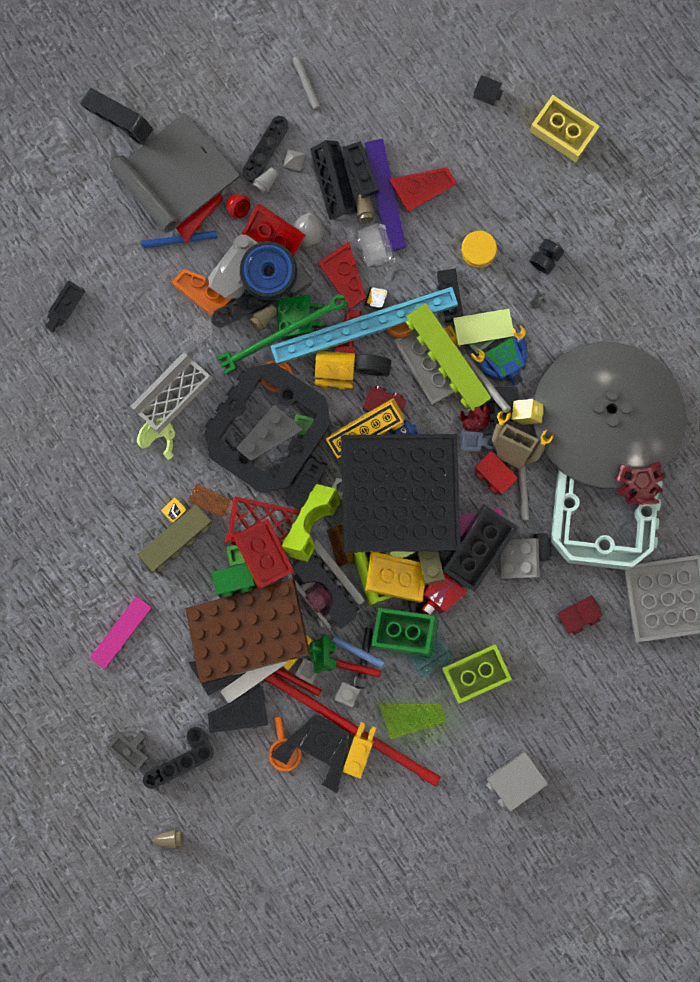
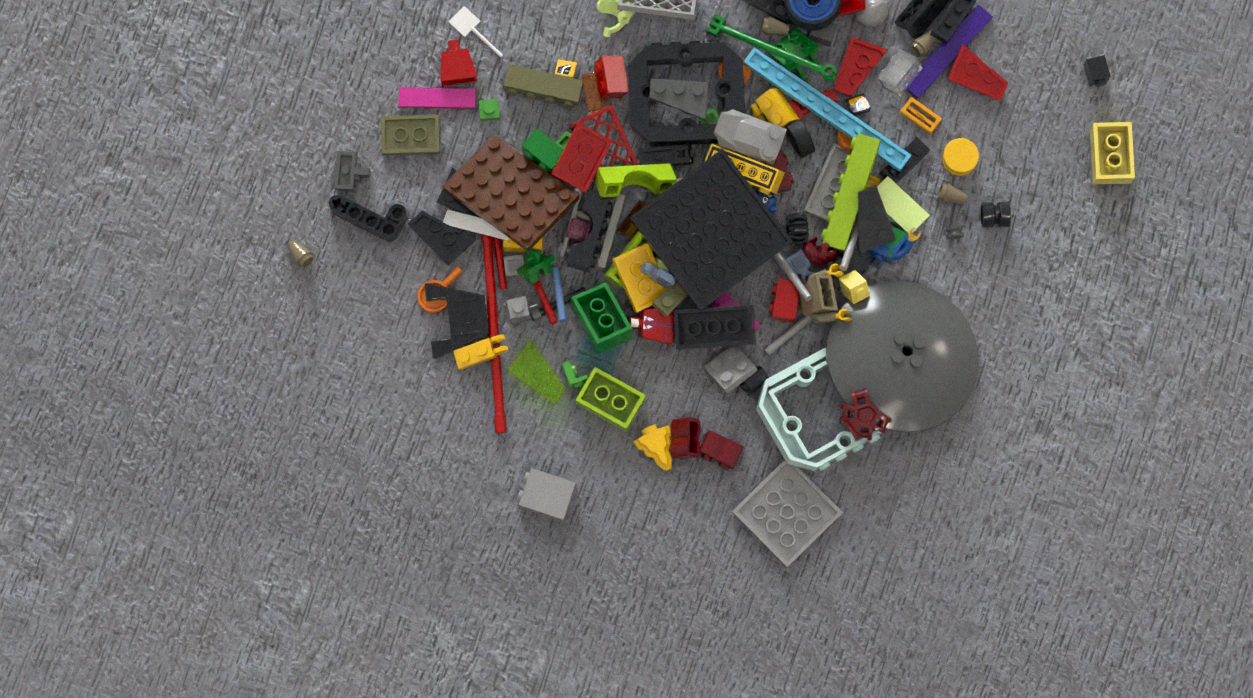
camera: 50 degrees right, 5 degrees down
none -> olive plate [381,114,440,155]
none -> red torso [440,40,478,87]
none -> white piece [448,6,503,57]
none -> bright green plate [479,99,499,121]
none -> bright green bracket [562,361,588,389]
none -> brick [594,56,629,99]
none -> yellow rock [633,424,672,471]
none -> sand blue plate [640,262,676,288]
none -> dark red brick [670,417,701,460]
none -> light grey slope [714,109,787,166]
none -> light grey bar [773,252,812,302]
none -> black gear [785,212,809,246]
none -> black wing [858,185,896,253]
none -> light orange tile [900,97,942,135]
none -> dark tan cone [937,183,968,205]

